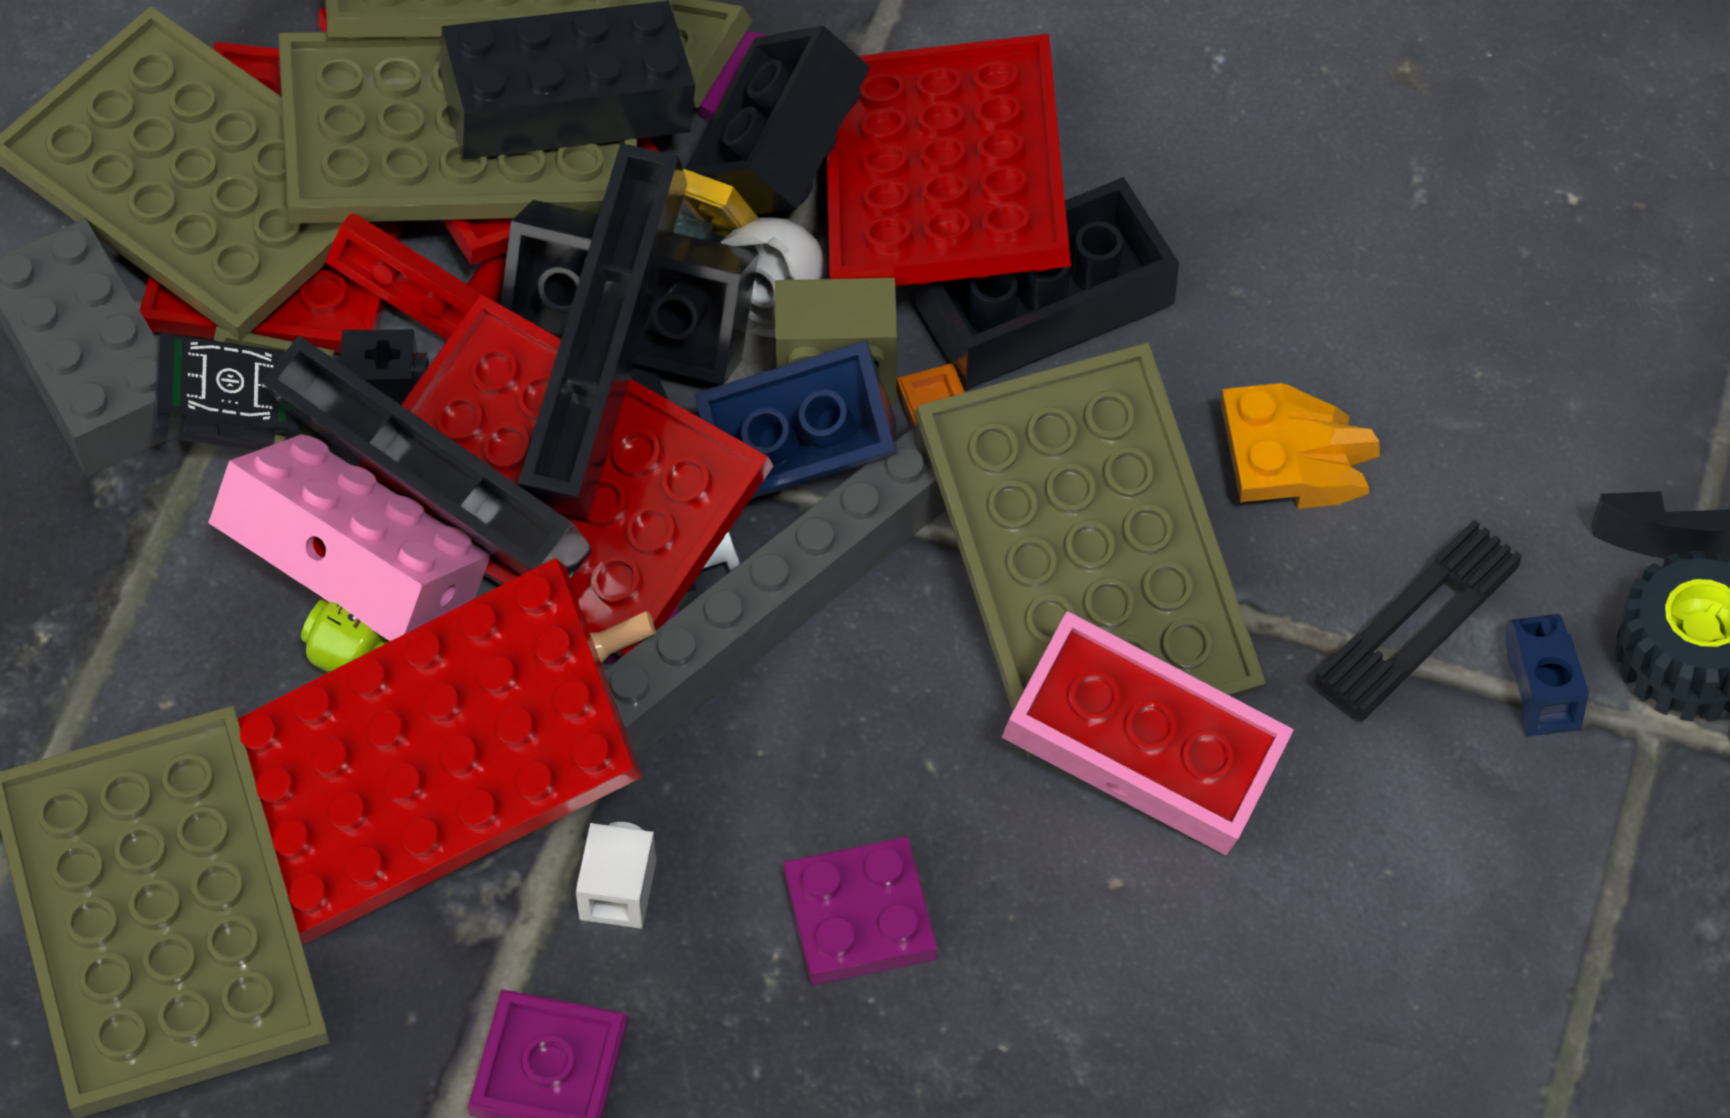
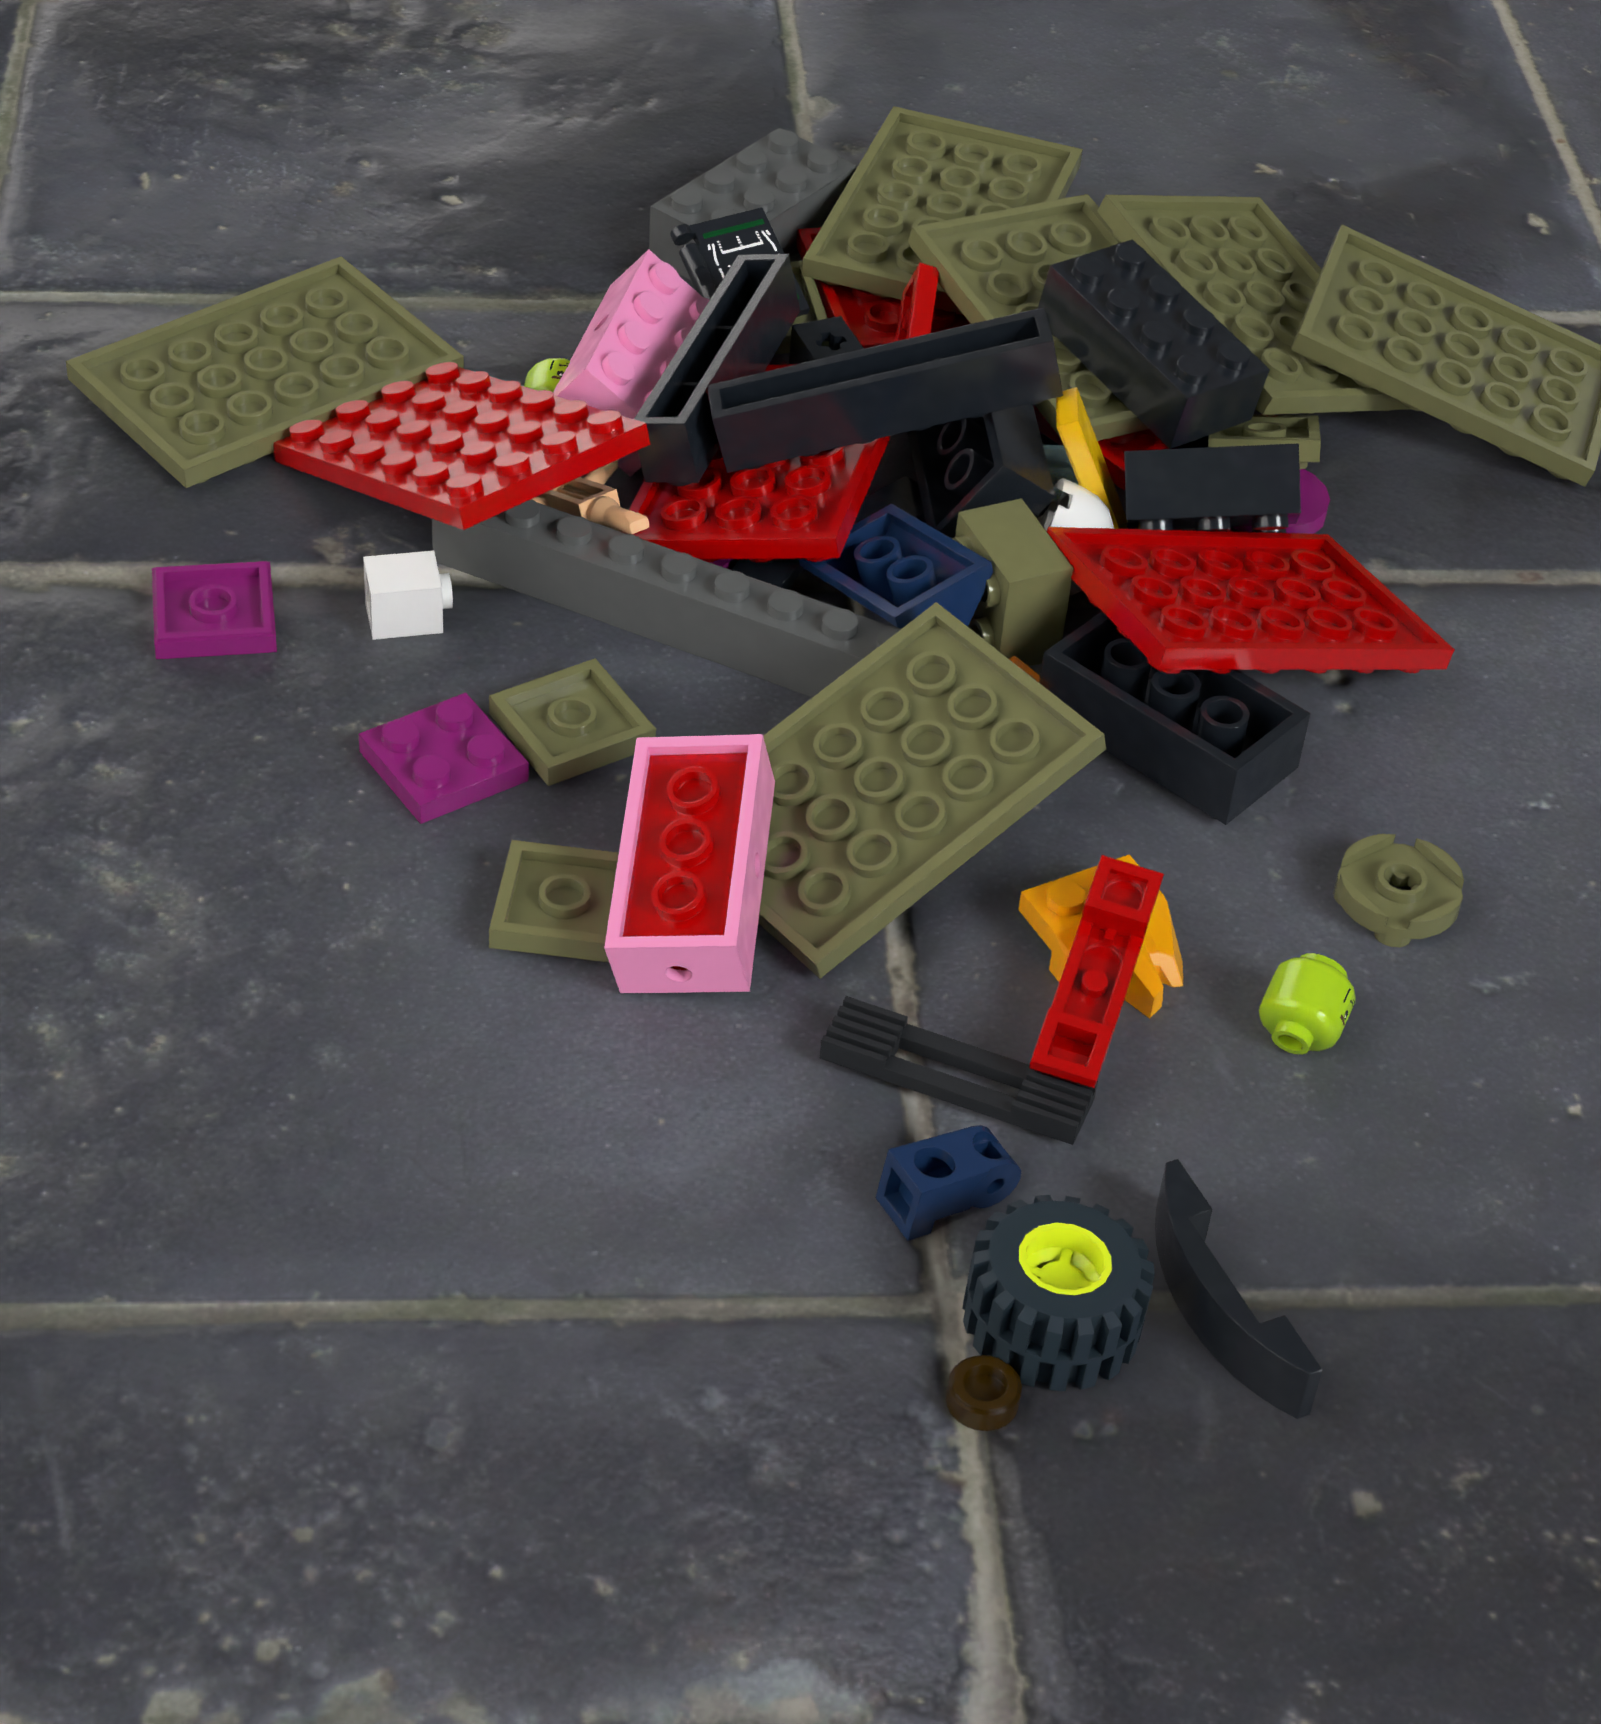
camera: 65 degrees right, 15 degrees down
none -> olive plate [489,658,656,786]
none -> olive plate [489,840,619,962]
none -> red slope [1029,855,1164,1088]
none -> lime head [1259,953,1356,1055]
none -> olive plate [1333,834,1464,947]

